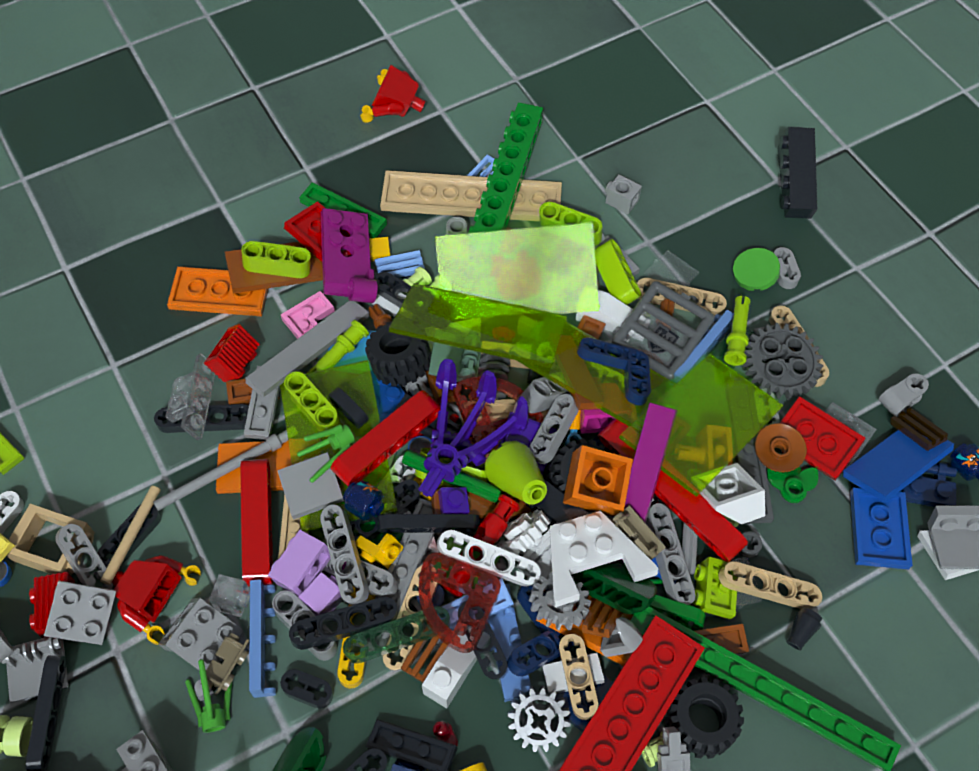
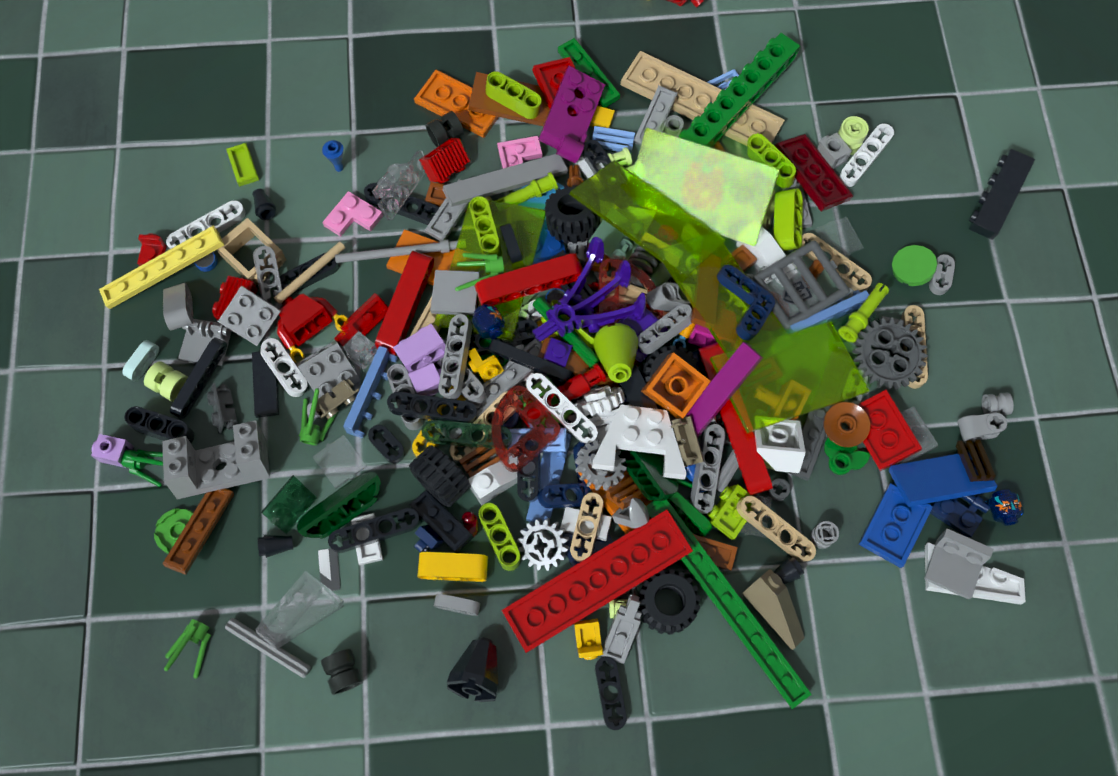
camera: 25 degrees right, 10 degrees up
none -> dark grey hinge [207,383,238,434]
none -> black cone [252,189,276,220]
none -> black tile [252,350,279,418]
none -> white beam [260,338,307,397]
none -> clear piece [313,435,367,489]
none -> blue cone [322,140,344,172]
none -> bright pink plate [322,191,383,237]
none -> red hinge [334,293,388,347]
none -> black tyre [409,445,470,507]
none -> pearl dark grey wheel [425,111,464,147]
none -> lime beam [479,503,521,571]
none -> light grey tile [634,85,677,150]
none -> dark tan slope [742,569,805,650]
none -> dark red tile [774,134,853,212]
none -> light grey wheel [810,521,839,549]
none -> yellowish green wheel [838,116,869,155]
none -> white beam [839,124,894,187]
none -> light grey wheel [982,392,1014,415]

